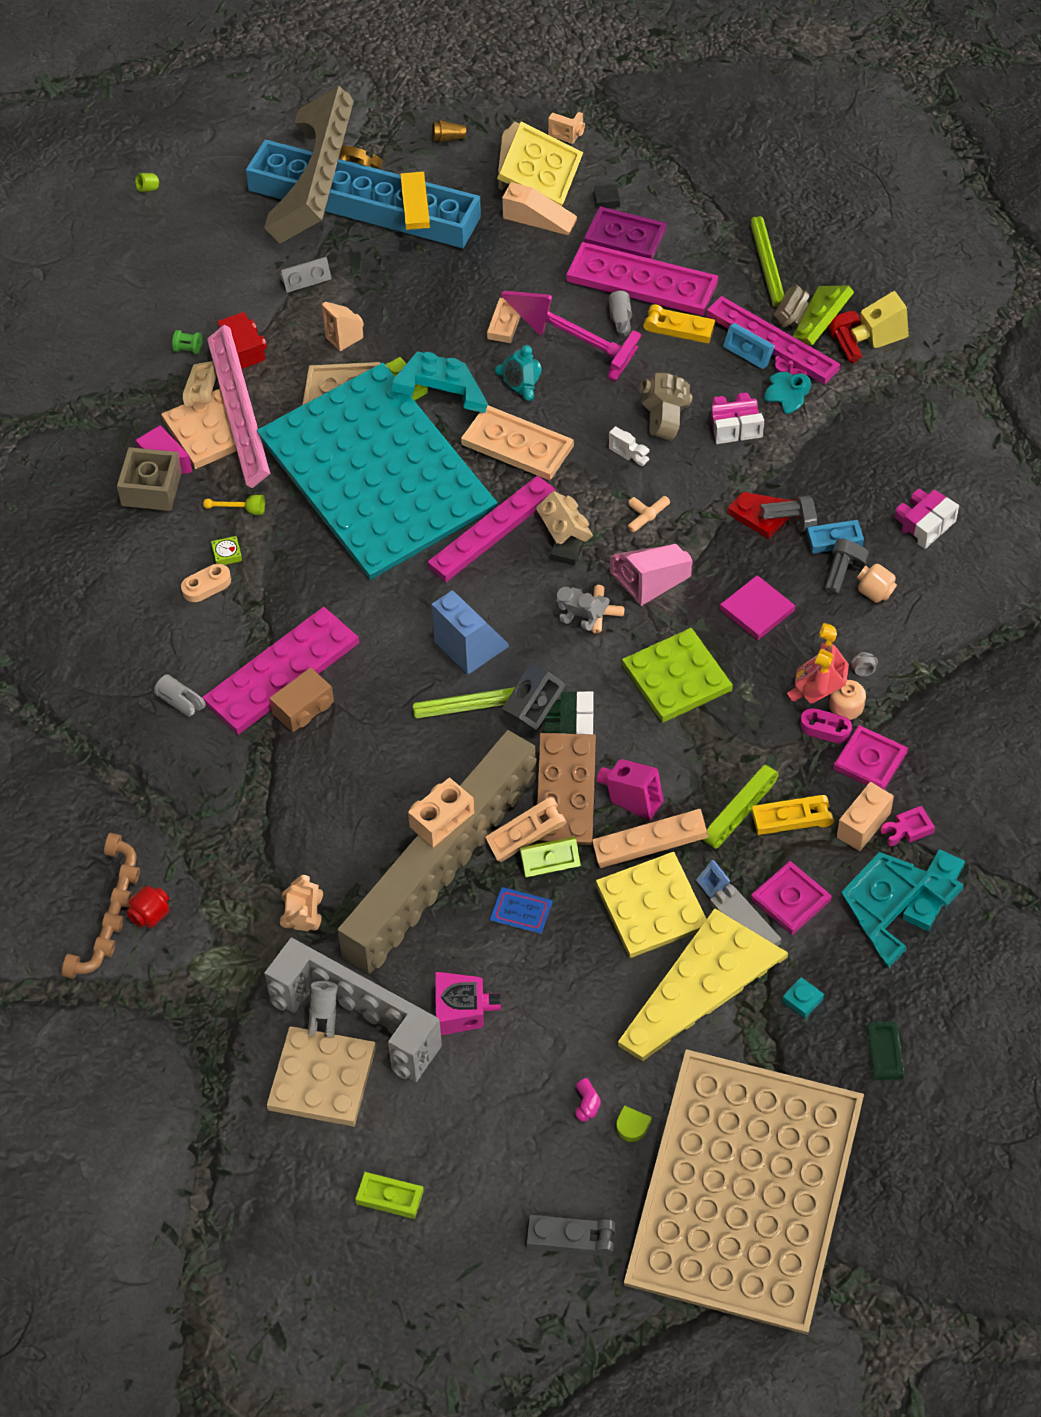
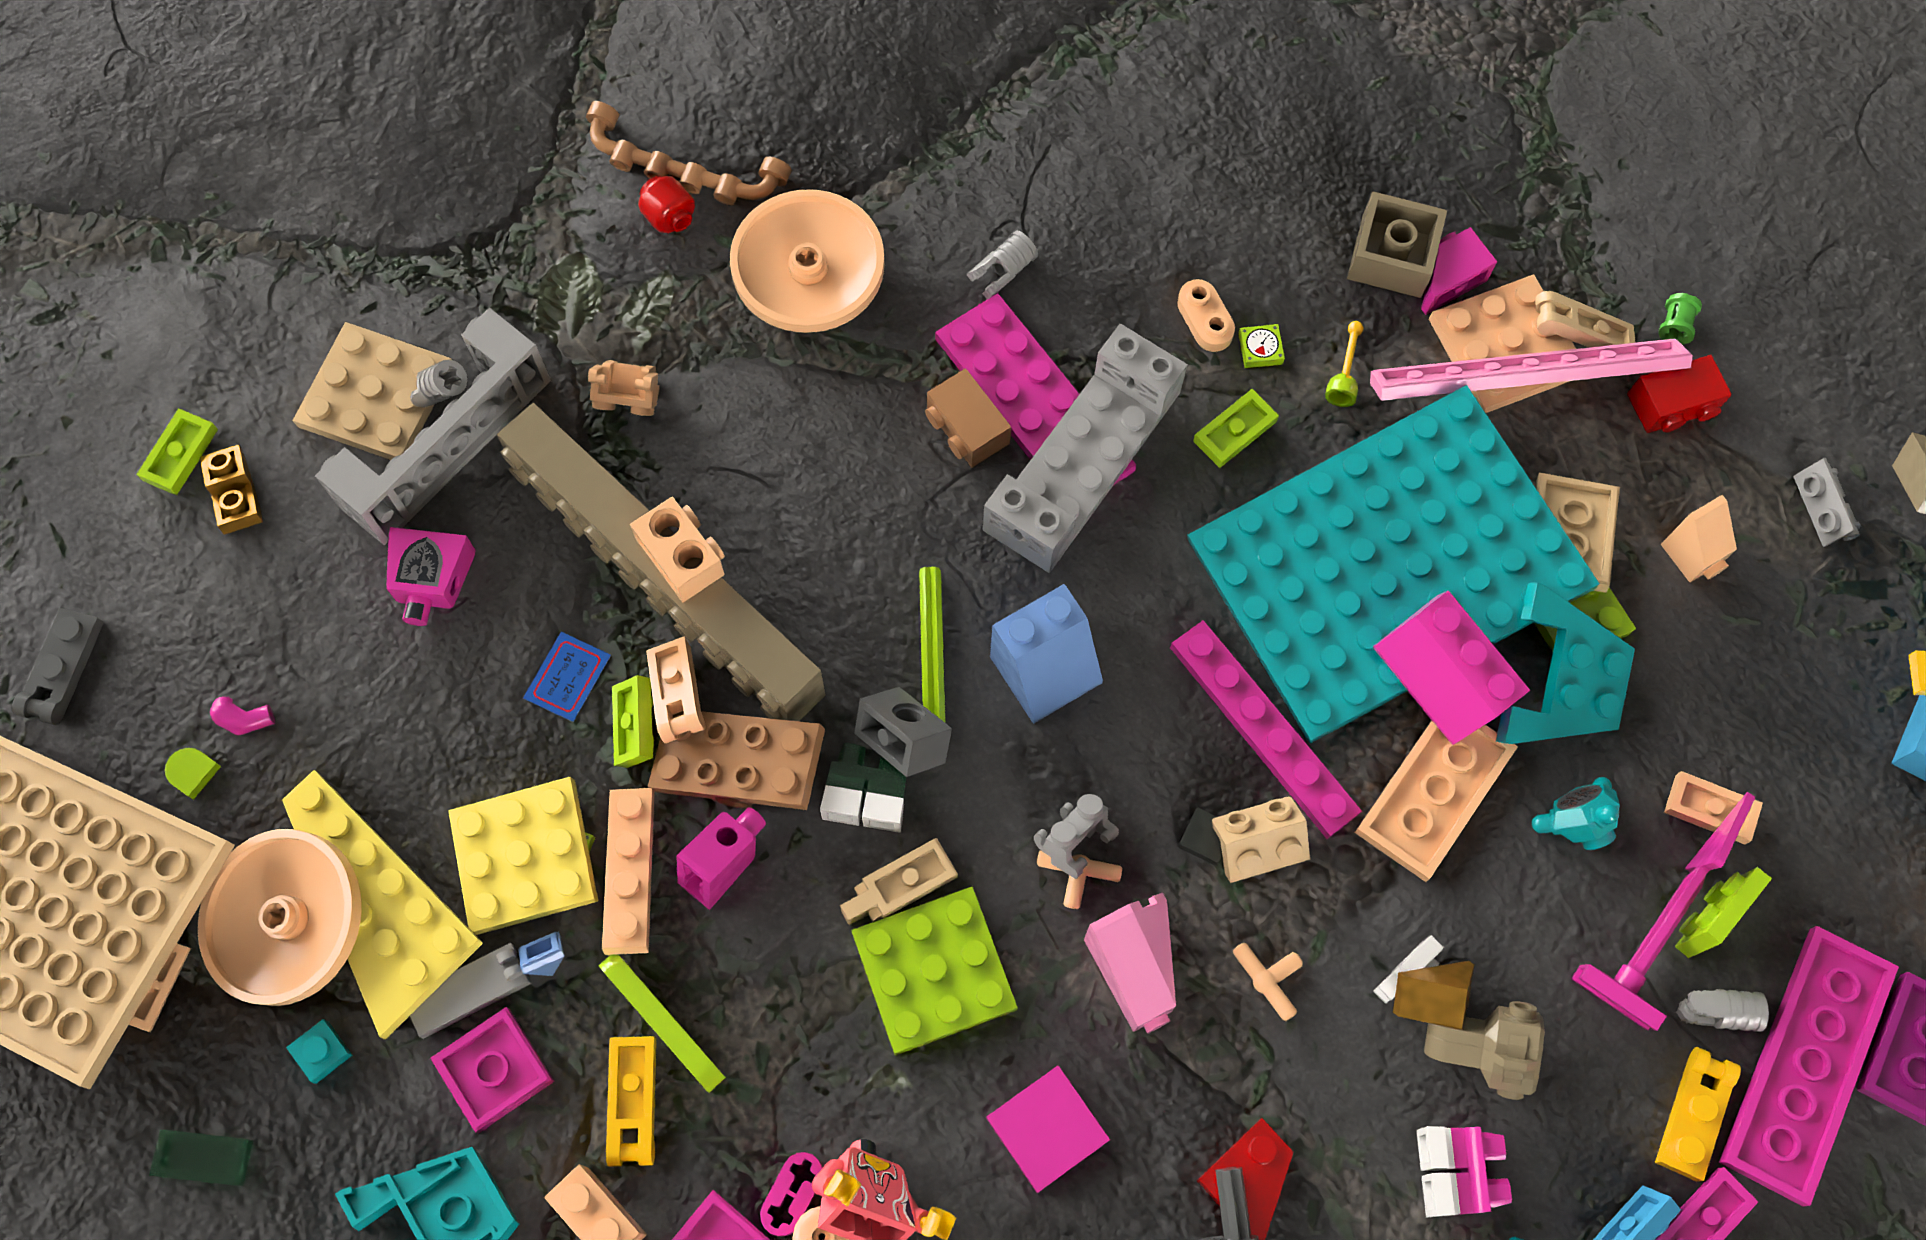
camera: 95 degrees right, 15 degrees up
none -> light nougat dish [198,829,362,1006]
none -> pearl gold slope [200,444,263,535]
none -> light nougat dish [730,190,885,333]
none -> tan hinge [840,838,958,925]
none -> light grey plate [983,324,1188,573]
none -> lime plate [1193,389,1279,468]
none -> dark pink slope [1373,590,1530,745]
none -> pearl gold slope [1393,961,1474,1030]
none -> lime plate [1675,867,1772,958]

